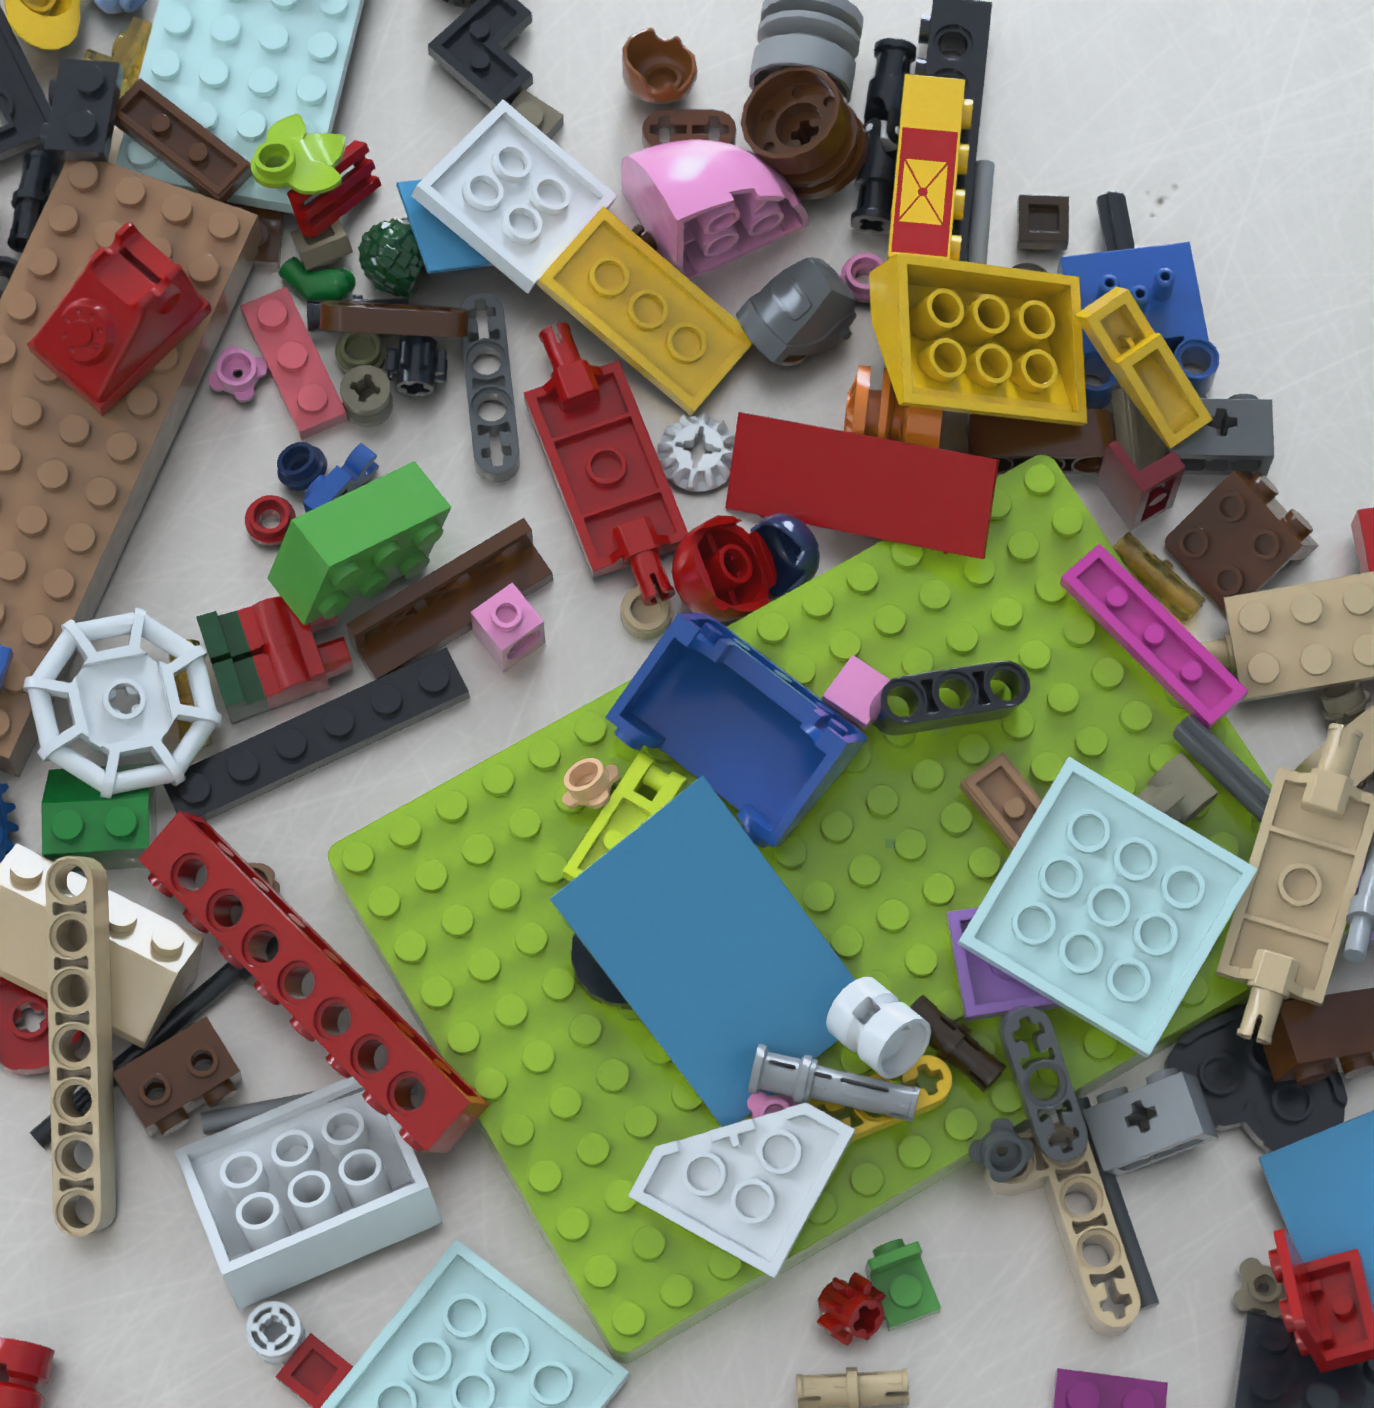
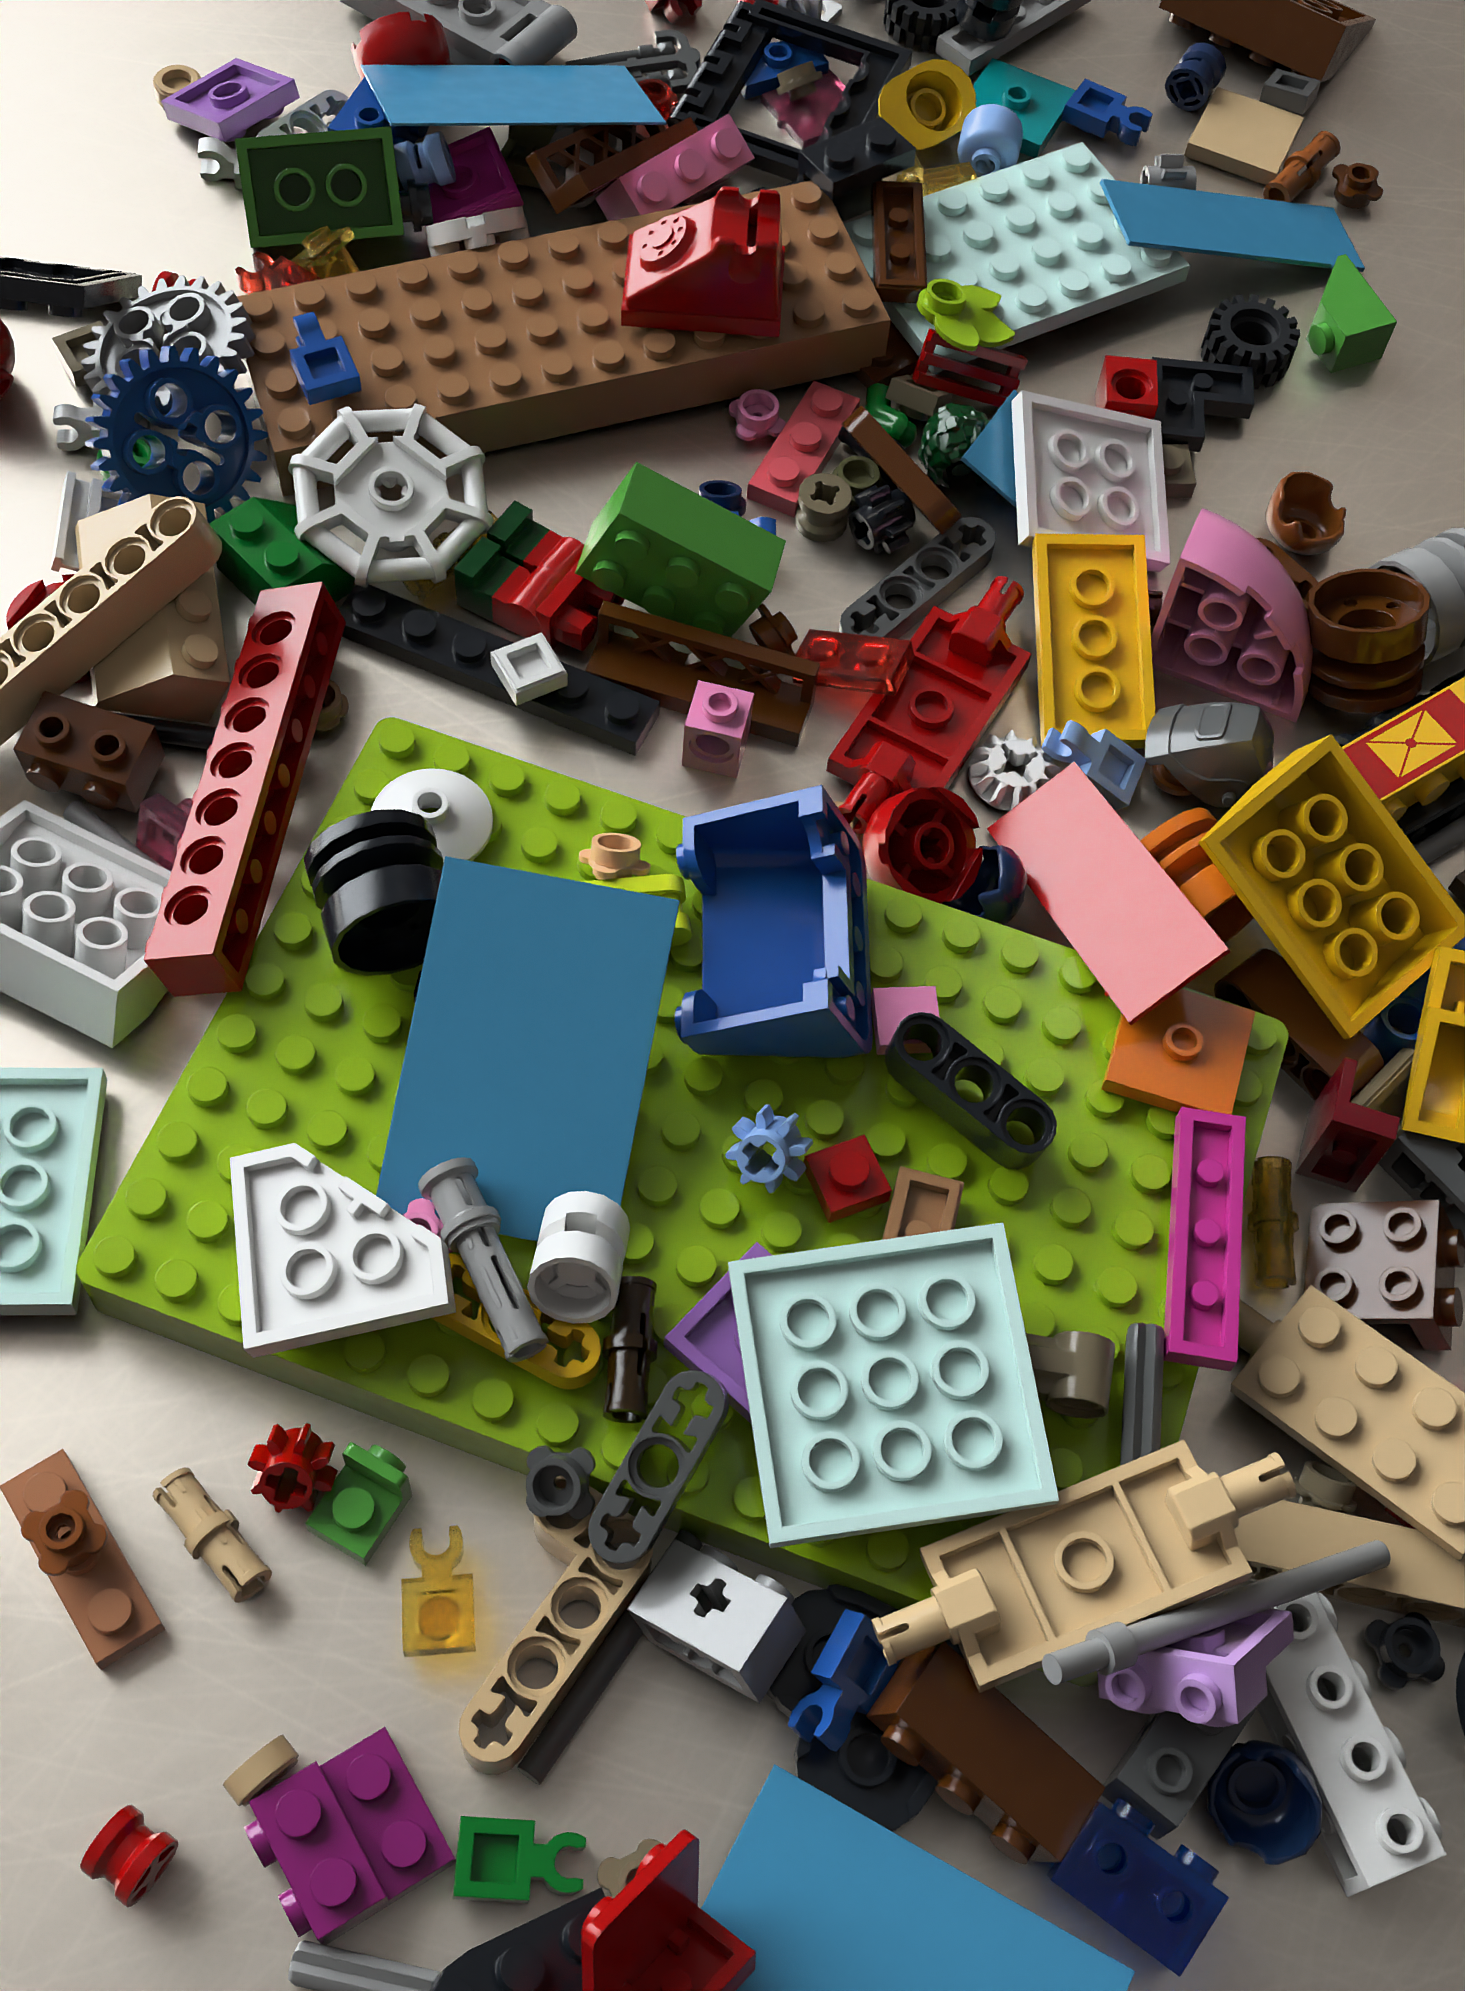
camera: 45 degrees right, 10 degrees down
none -> clear pink tile [136,793,192,871]
none -> black wheel [304,809,444,976]
none -> white dish [371,769,493,862]
none -> clear yellow plate [401,1525,476,1657]
none -> green plate [452,1816,586,1903]
none -> white tile [490,632,568,706]
none -> light blue gear [725,1104,813,1193]
none -> dark orange plate [749,603,798,656]
none -> blue plate [788,1609,901,1752]
none -> clear red plate [792,629,915,696]
none -> red plate [803,1134,892,1223]
none -> light blue plate [1041,720,1146,810]
none -> red brick [1095,355,1158,420]
none -> orange plate [1101,989,1255,1115]

